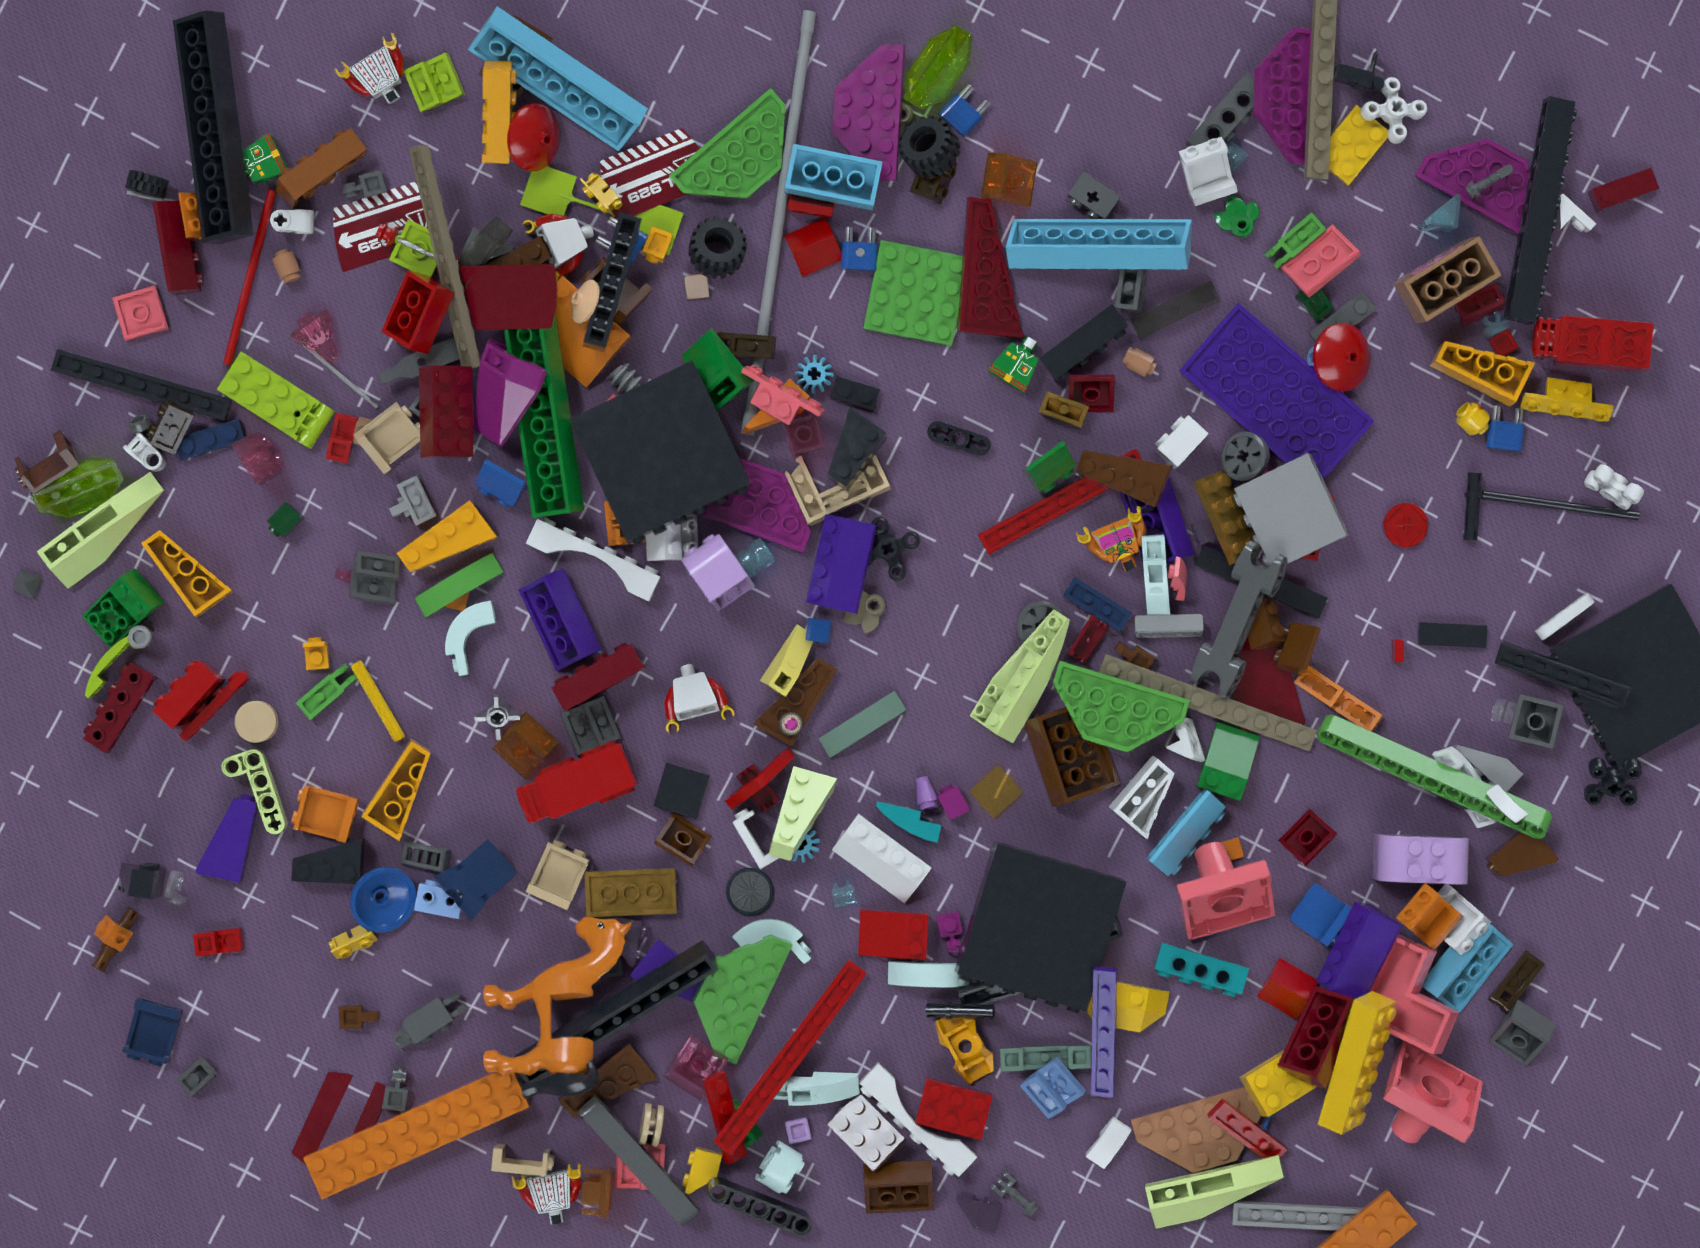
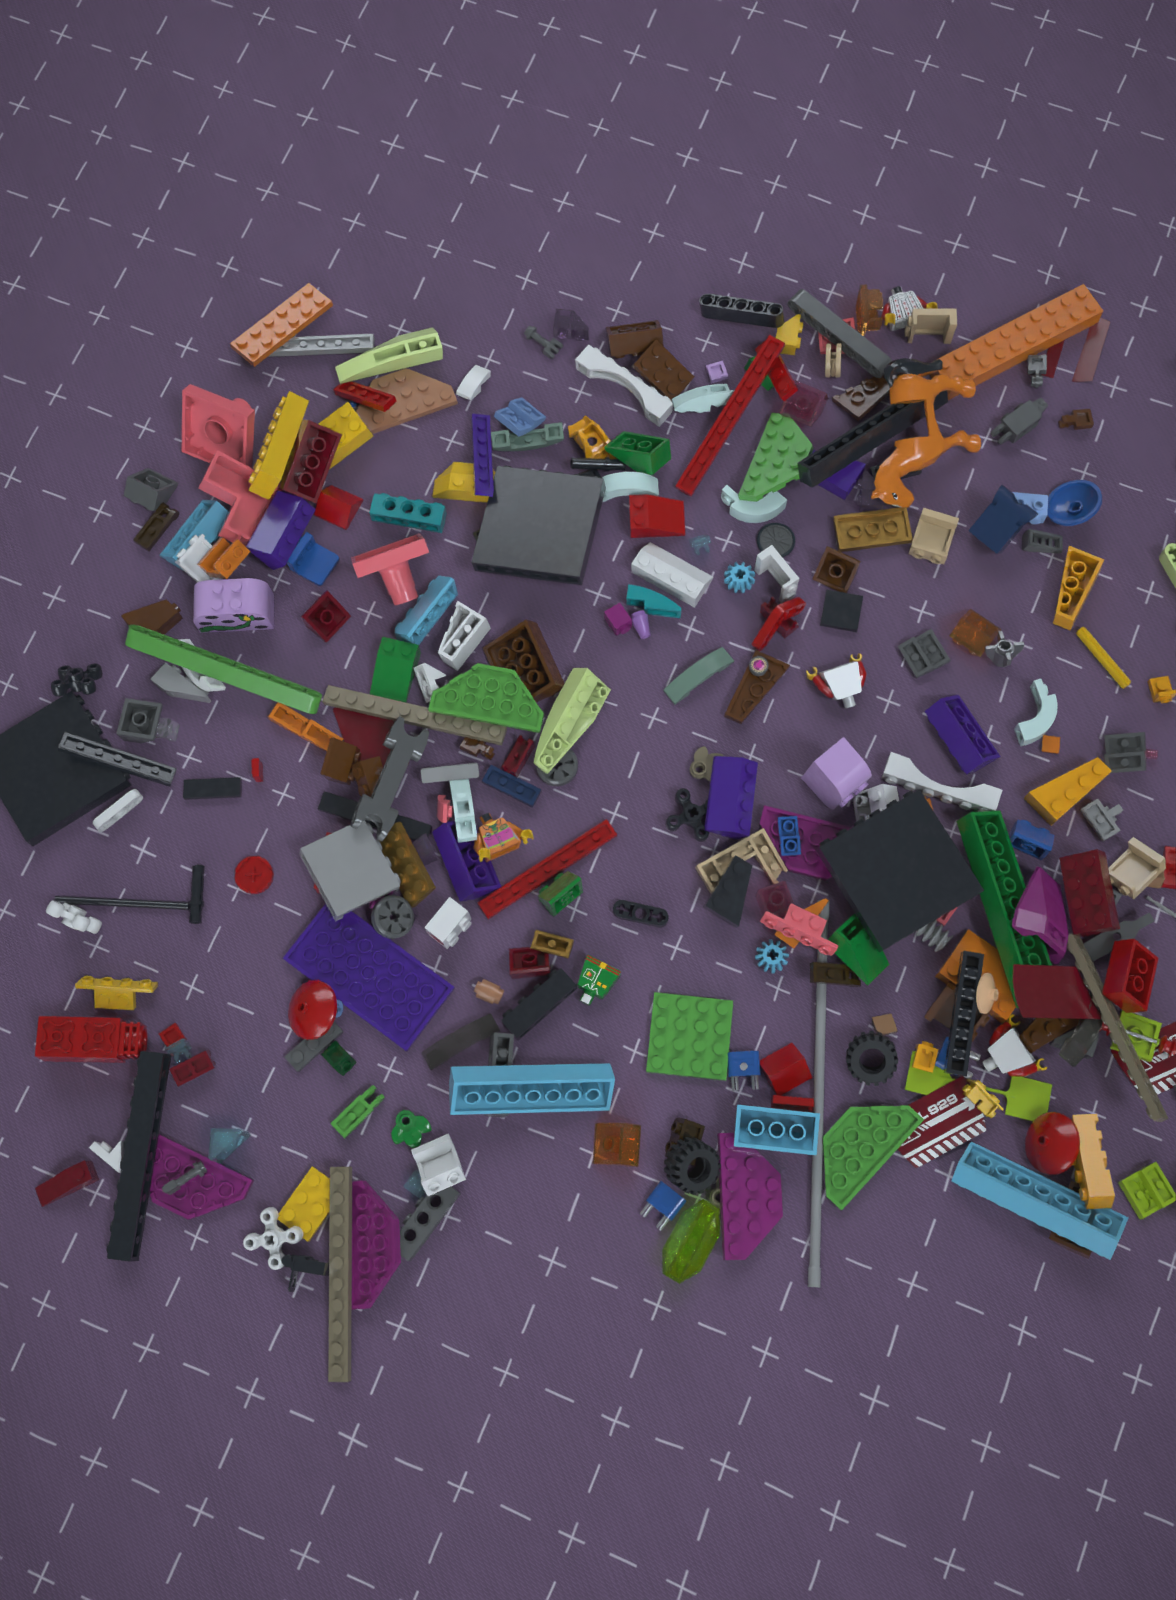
camera: 175 degrees left, 15 degrees down
orange panel [291,785,360,843] -> none
black wedge [291,838,365,884] -> none
bright green hinge [296,663,357,720] -> none
yellow hinge [329,925,378,959] -> none
bright green slope [414,553,504,618] -> none
red piece [516,740,638,824] -> none
dark red brick [551,642,646,711] -> none
clear light blue wheel [734,537,776,579] -> none
light aqua brick [755,1140,805,1194] -> none
light yellow slope [760,624,813,697] -> none
yellowish green wedge [769,766,837,861] -> none
blue tile [805,618,831,643] -> none
black plate [830,376,880,411] -> none
red brick [915,1077,993,1140] -> none
magenta plate [936,911,963,956] -> none
dark red wing [957,197,1024,339] -> none
clear yellow piece [969,765,1023,818] -> none
dark grey brick [1067,171,1120,219] -> none
reddish brown wing [1076,450,1173,507] -> none
orange piece [1221,837,1244,860] -> none
coral tile [1280,224,1361,298] -> none
medium nougat brick [1393,236,1502,323] -> none
light orange wedge [1430,341,1535,407] -> none
yellow head [1456,402,1490,435] -> none
blue piece [1486,405,1525,452] -> none
white sticker [1486,784,1528,822] -> none
none -> green slope [604,431,671,475]
none -> blue slope [777,816,801,856]

